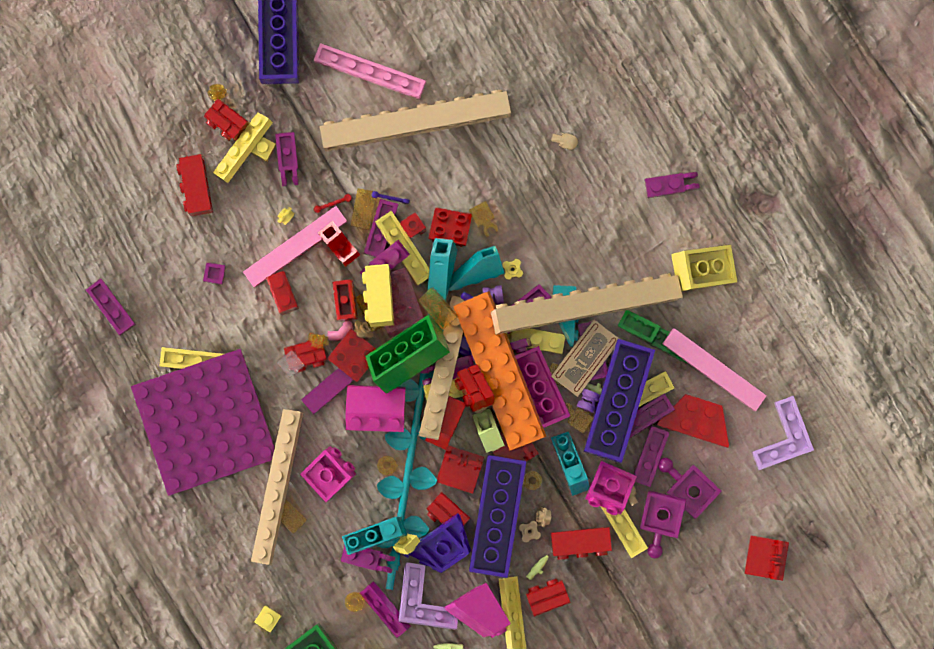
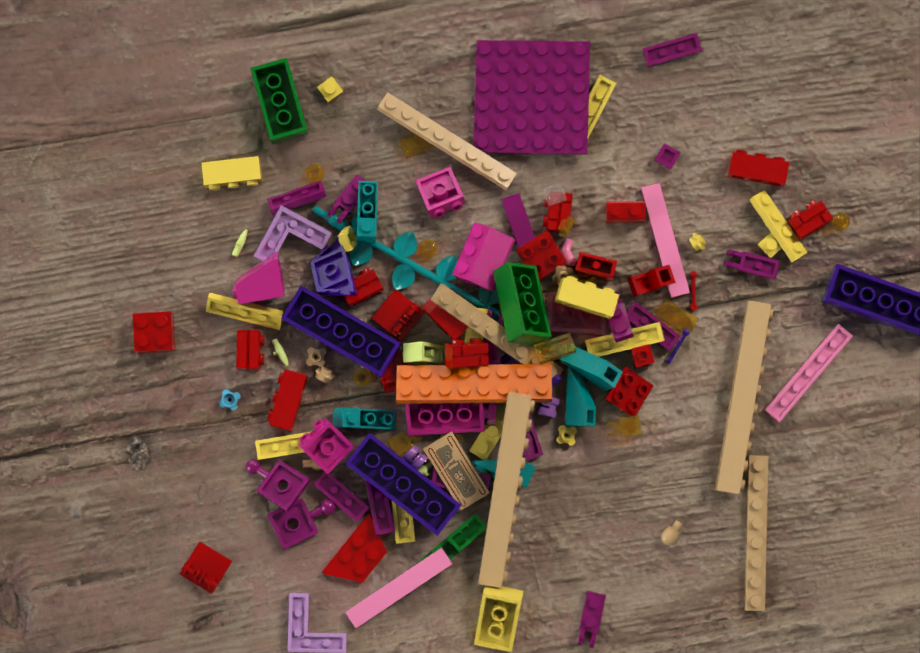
camera: 110 degrees right, 0 degrees up
none -> medium azure plate [219,389,241,411]
none -> tan plate [745,455,768,611]

